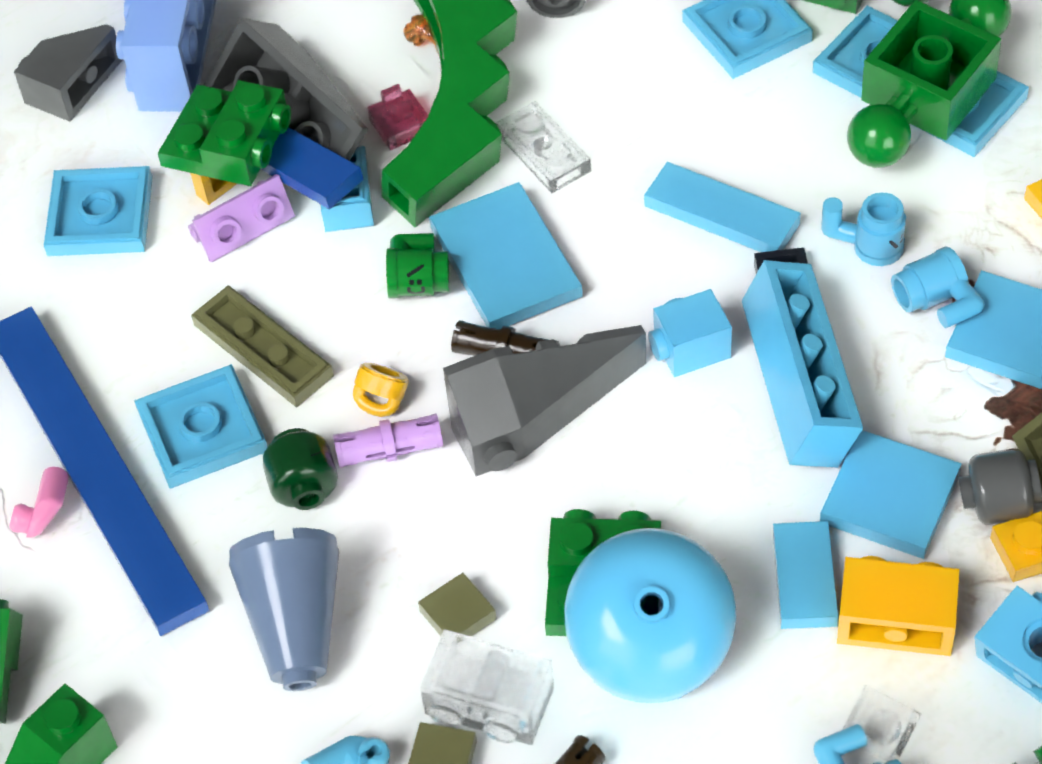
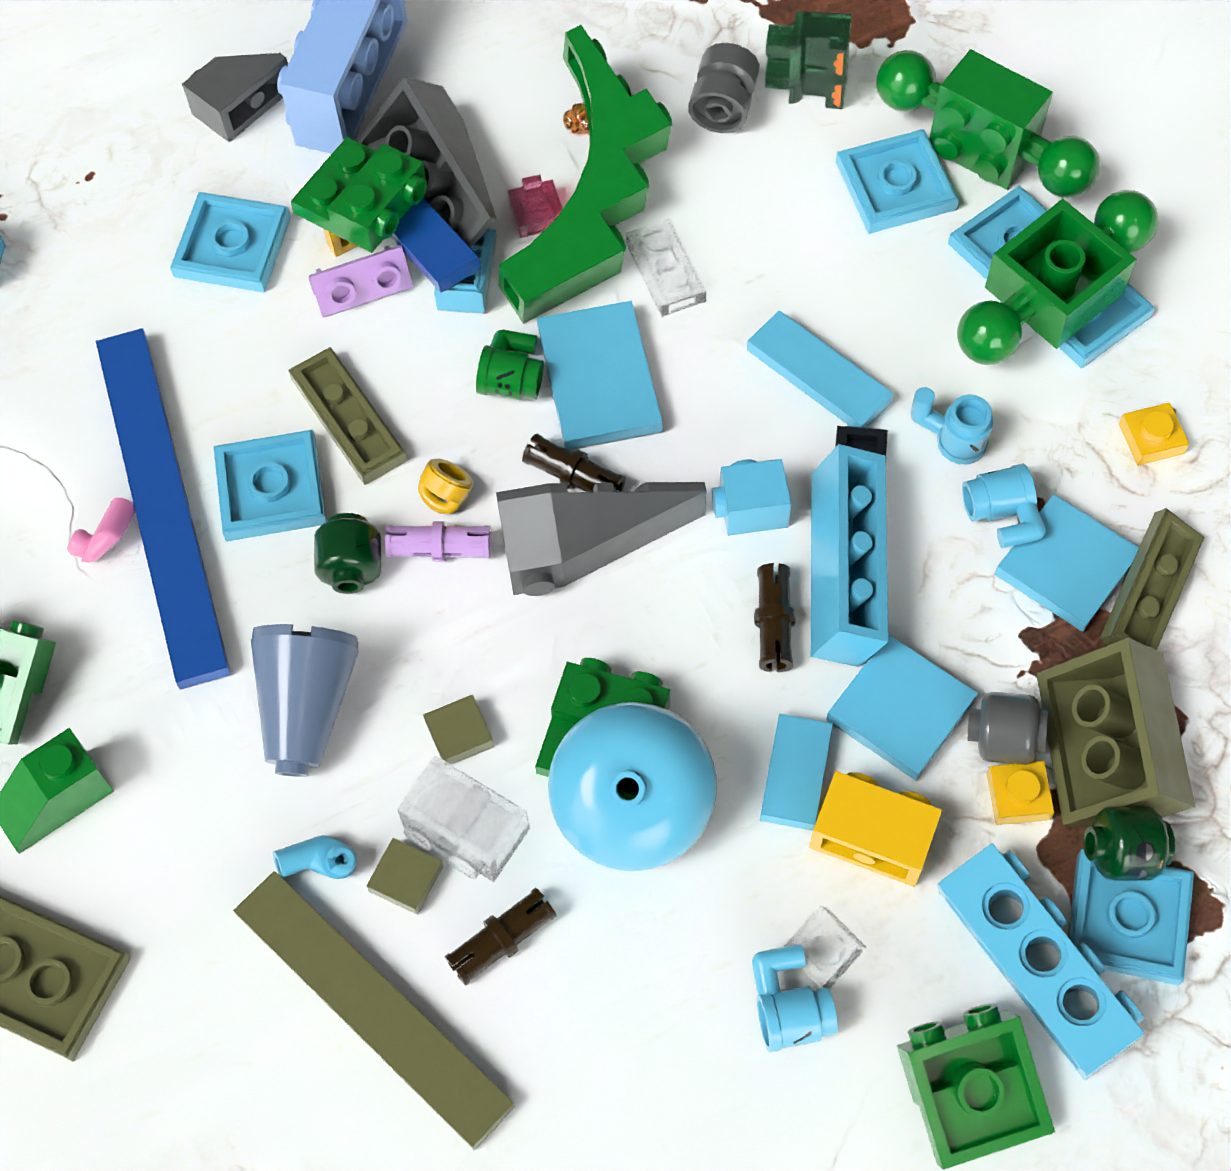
camera: 10 degrees right, 10 degrees up
none -> dark brown pin [754,563,796,672]

